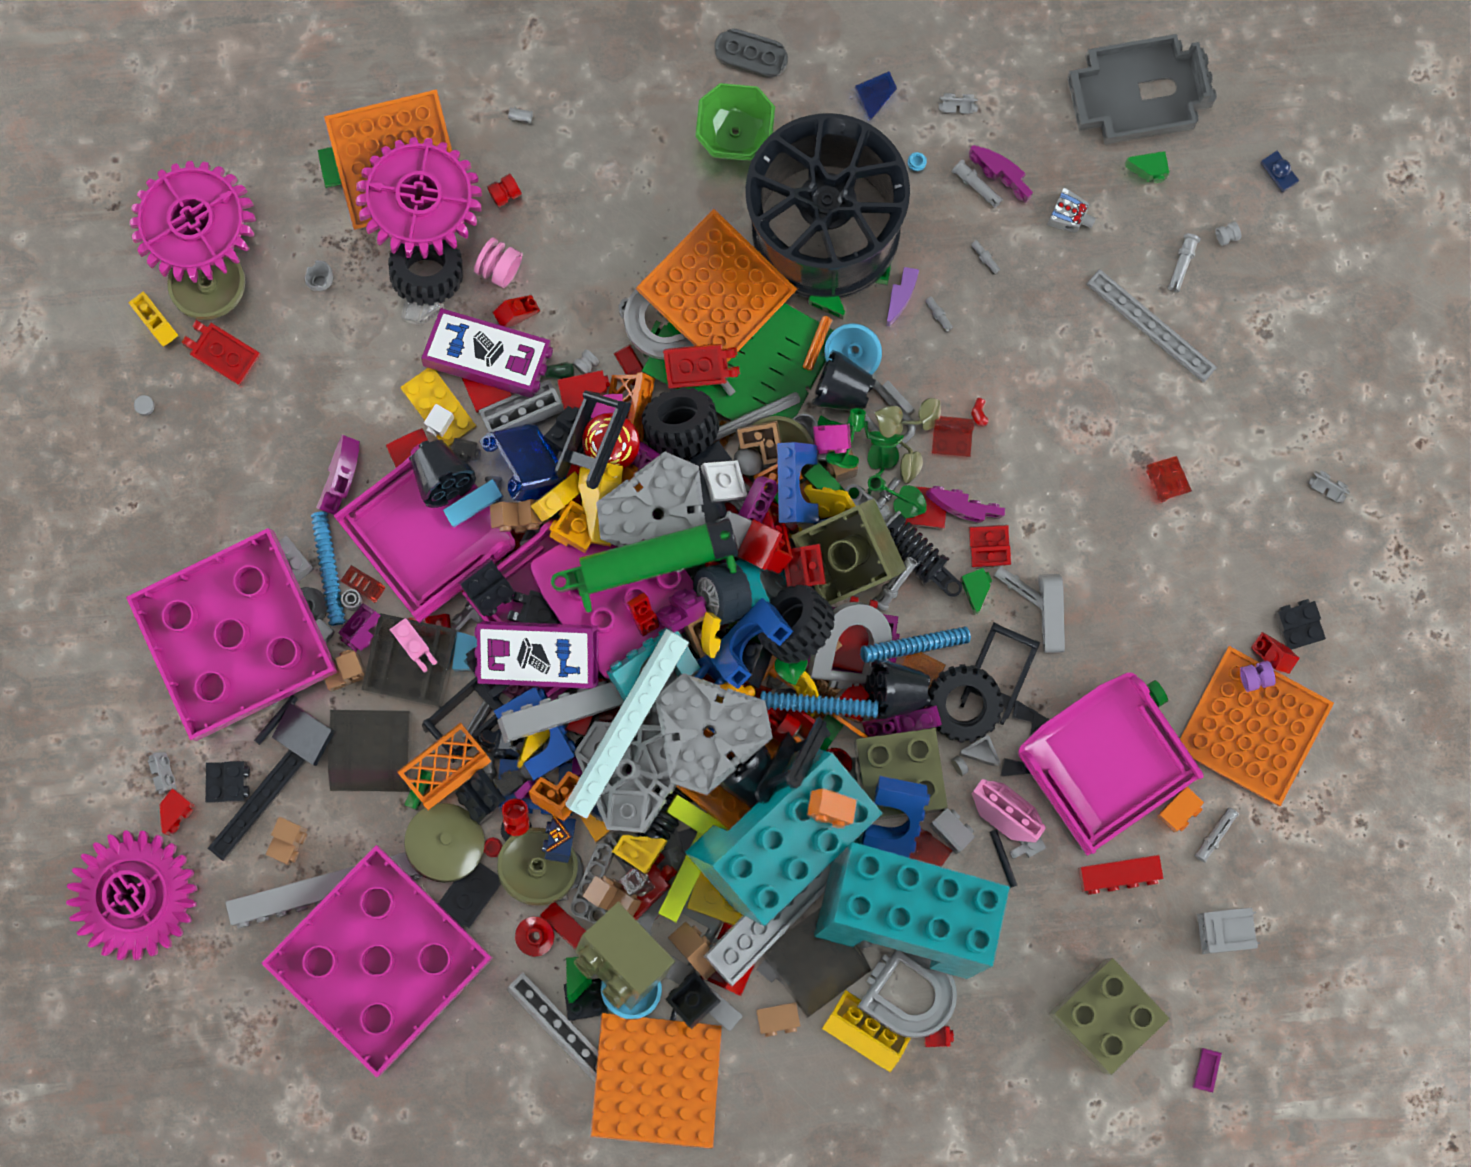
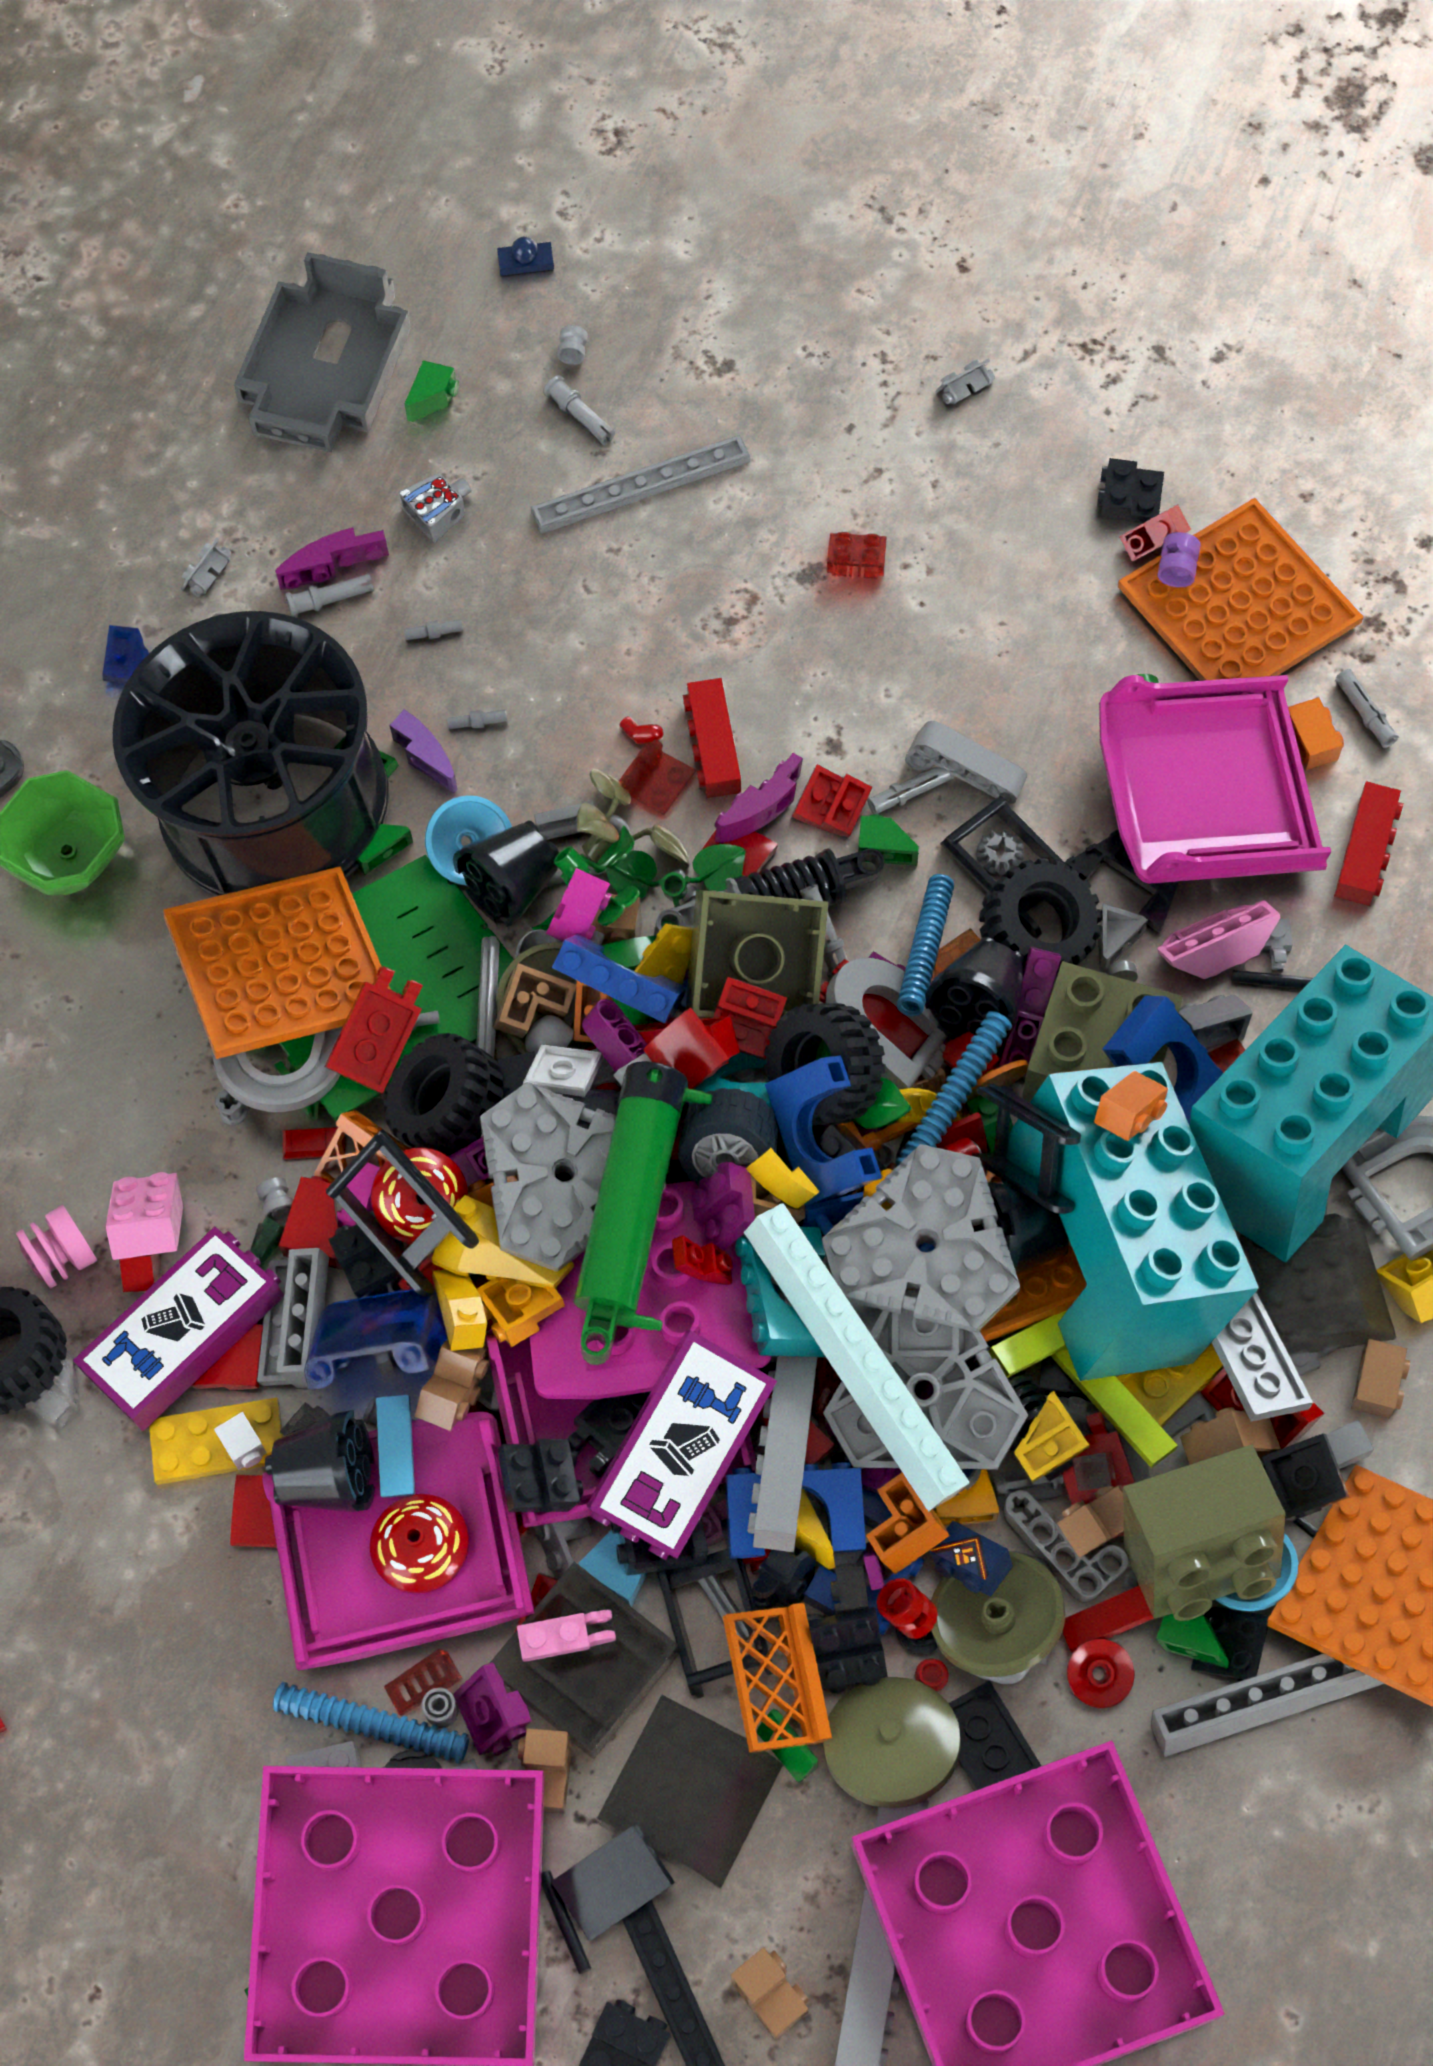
camera: 60 degrees left, 15 degrees down
magenta slope [316,434,360,515] -> none
orange axle [803,316,832,371] -> none
none -> bright pink brick [105,1172,183,1260]
none -> red dish [370,1494,469,1594]
none -> red brick [682,678,742,798]
none -> light grey gear [976,830,1024,875]

